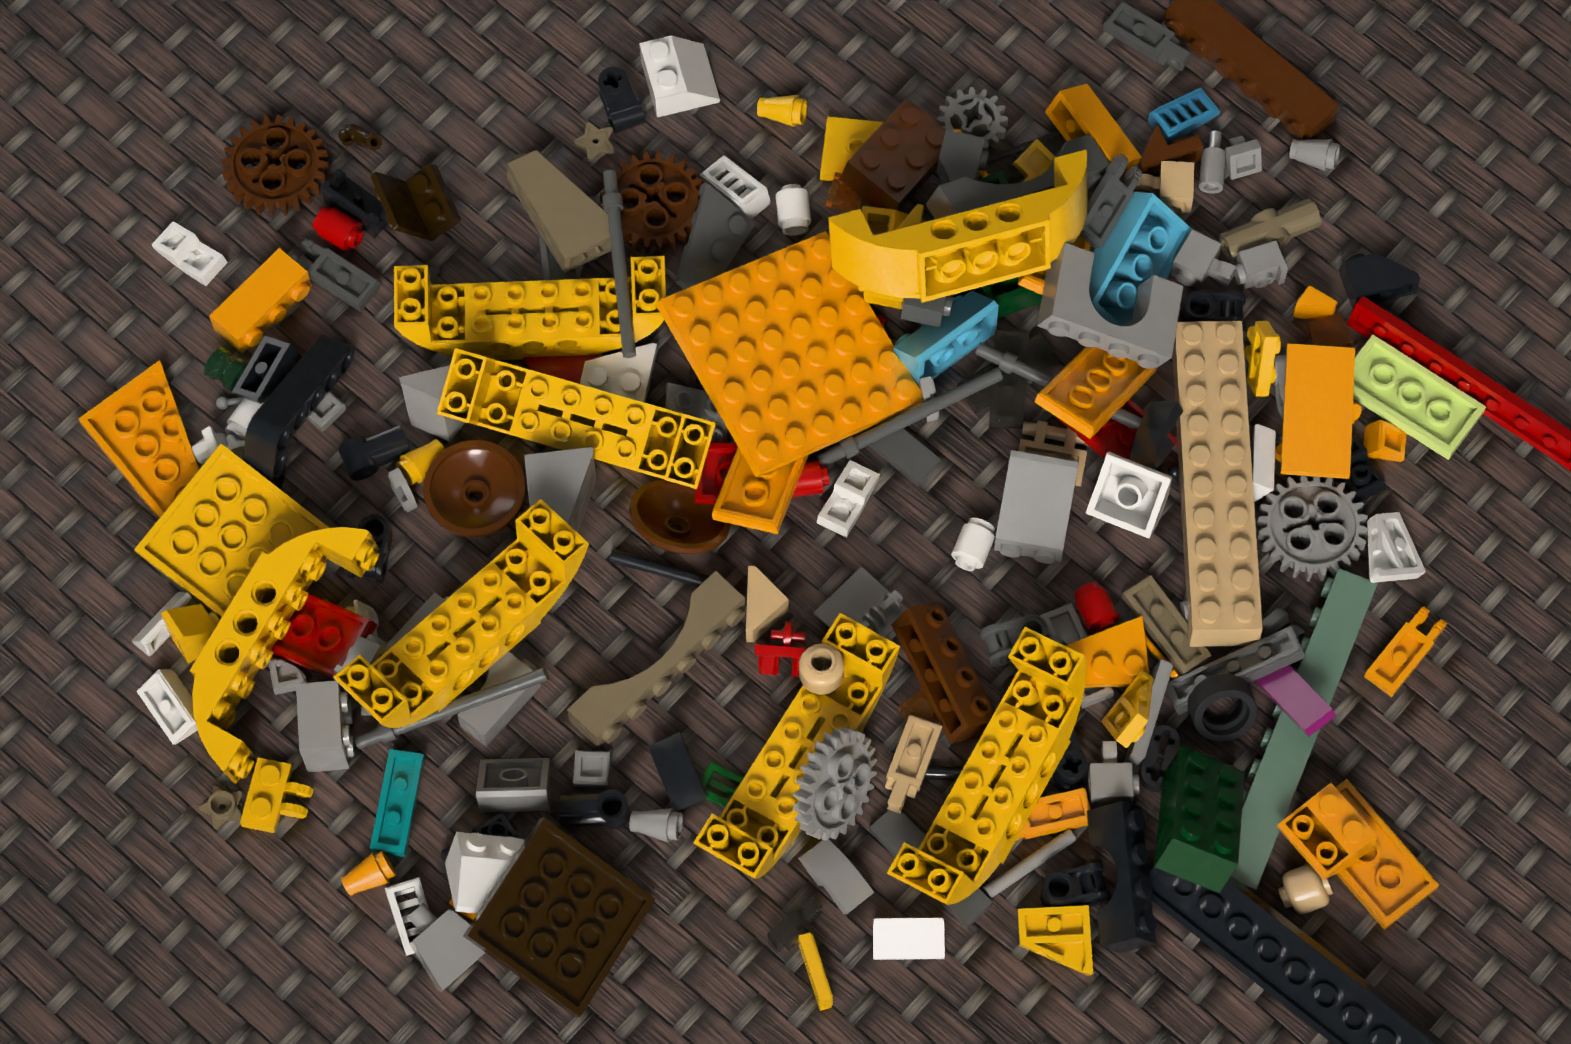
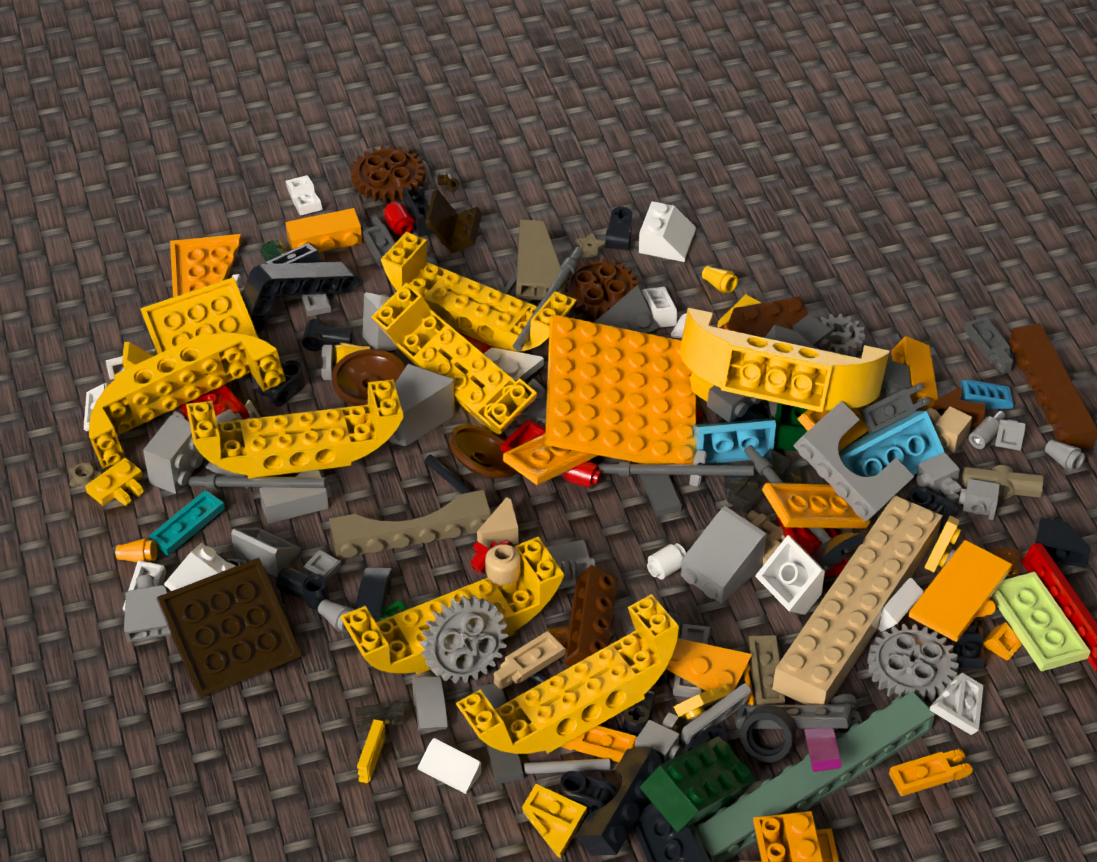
camera: 30 degrees right, 20 degrees down
white slope [817,460,880,538] -> none
red brick [1074,582,1120,634] -> none
light orange slope [1293,286,1338,320] -> none

